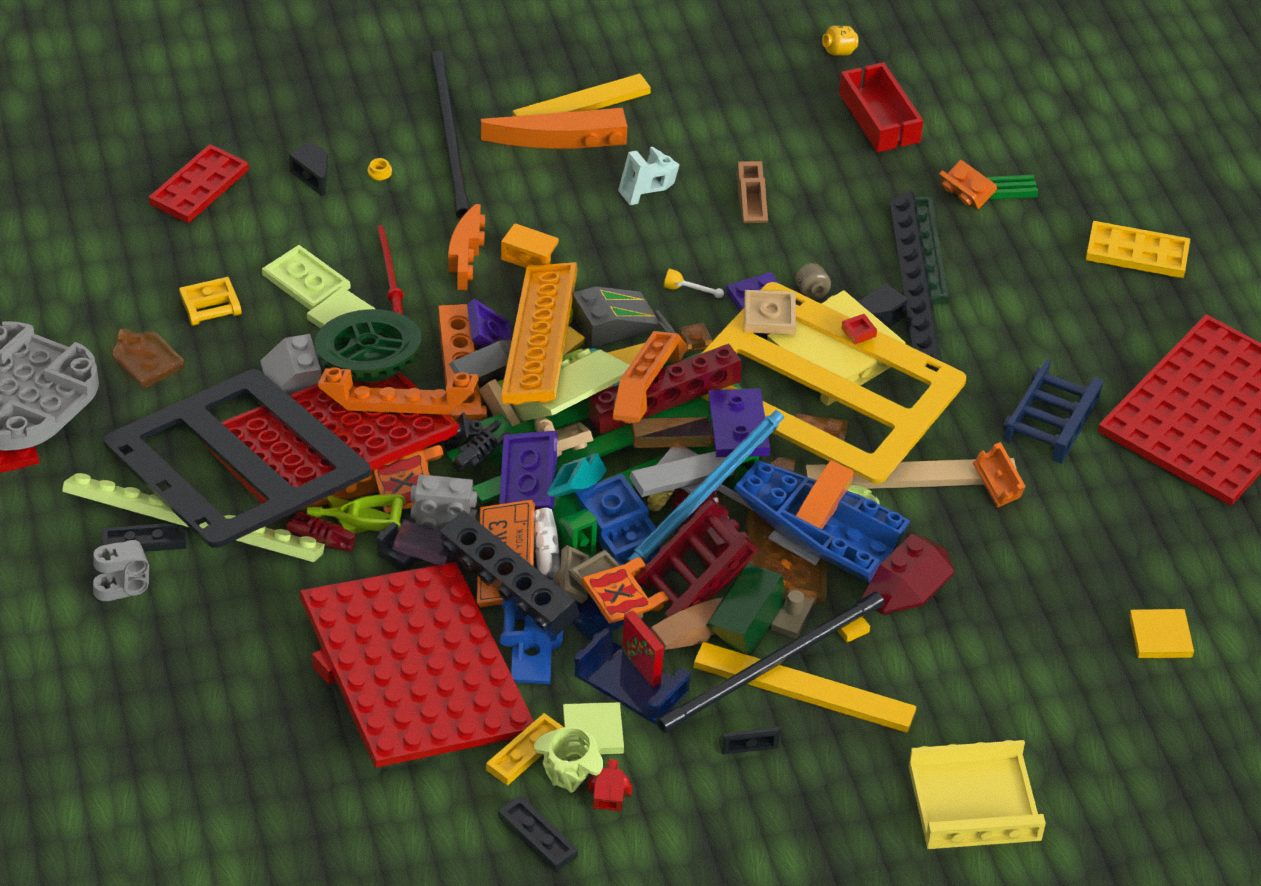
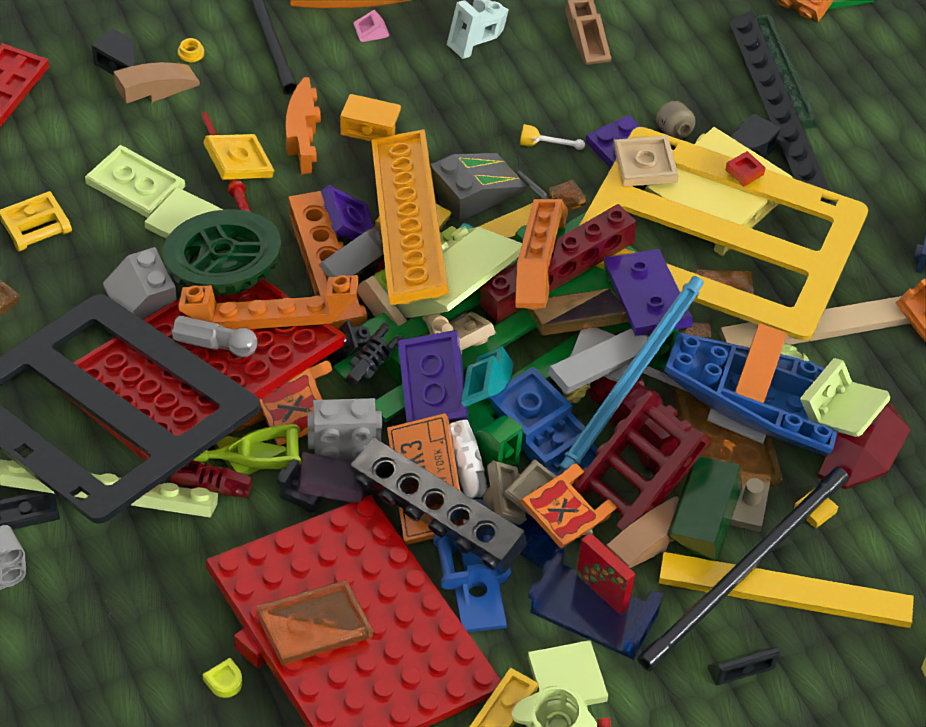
camera: 10 degrees left, 5 degrees up
none -> medium nougat slope [114,62,200,104]
none -> light grey piece [172,316,258,357]
none -> yellow tile [203,134,275,180]
none -> neon yellow tile [203,658,242,698]
none -> clear orange tile [256,580,373,665]
none -> bright pink slope [353,9,390,42]
none -> yellowish green bracket [800,358,890,437]

